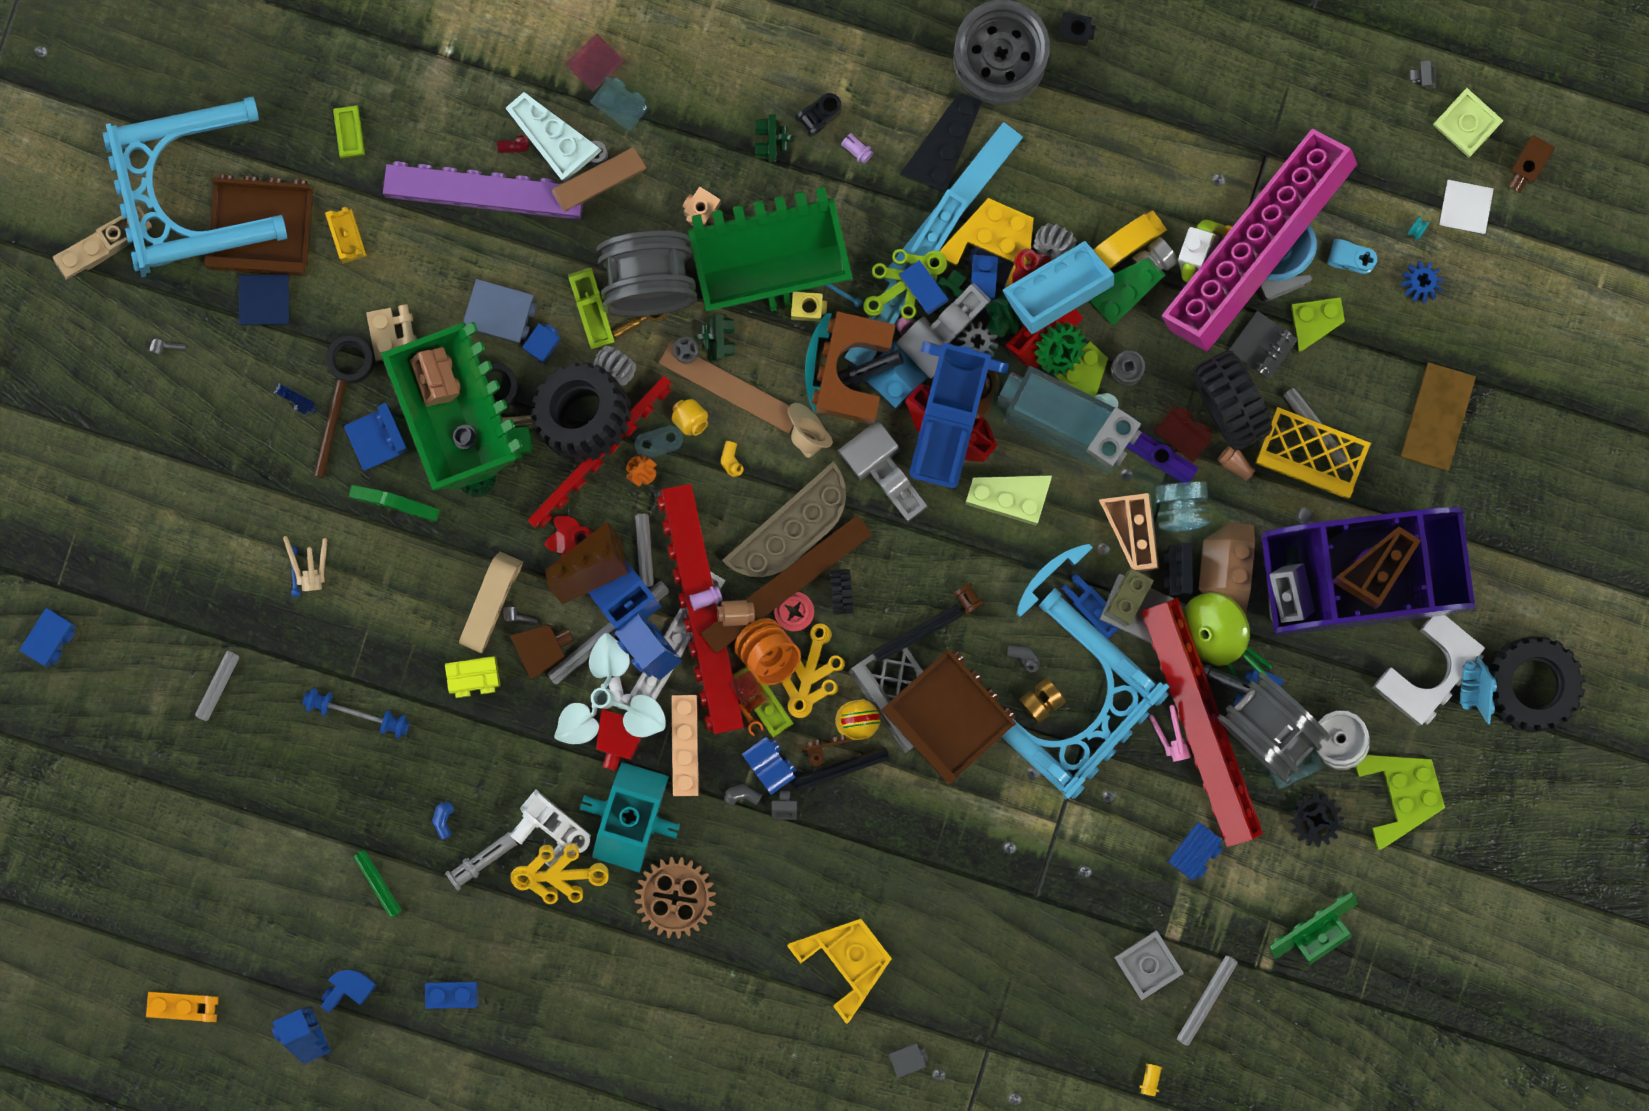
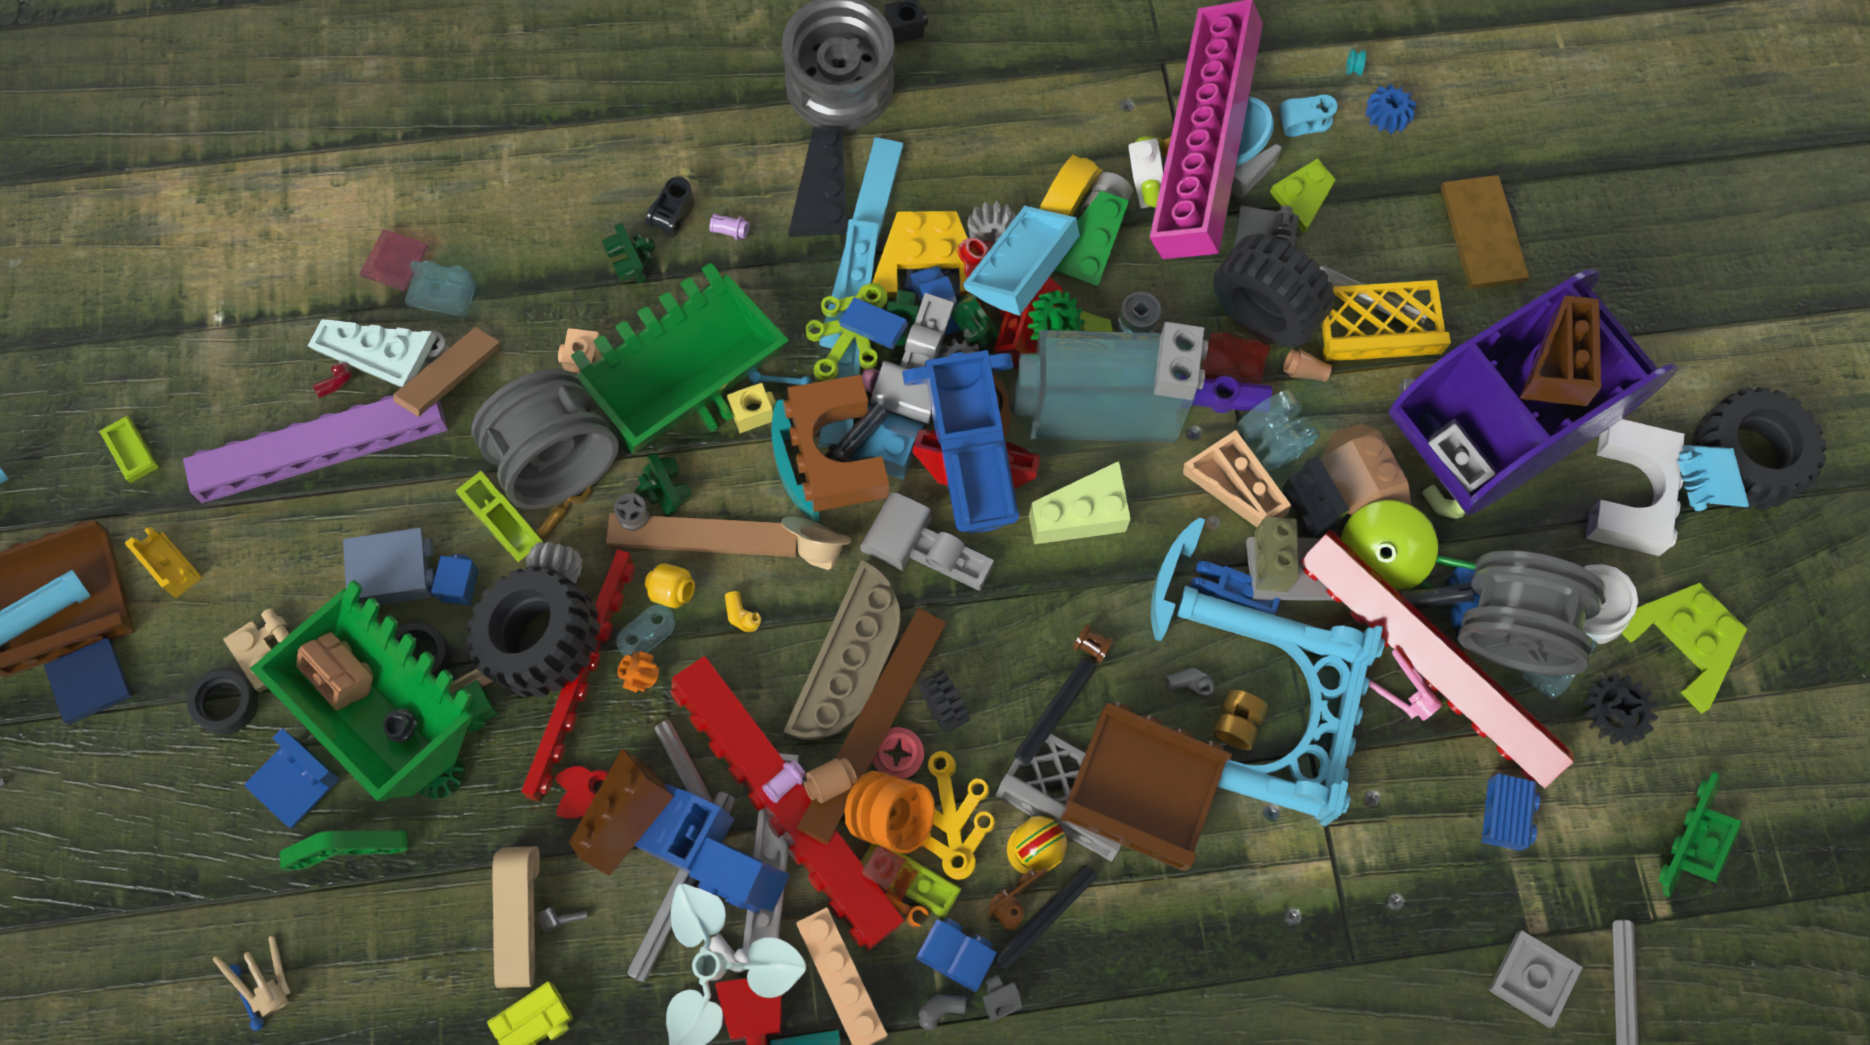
camera: 30 degrees left, 15 degrees down
clear blue plate [274,384,318,415] -> none
reddish brown bar [314,380,347,478] -> none
reddish brown torso [510,625,574,680] -> none
white sticker [1439,180,1494,234] -> none

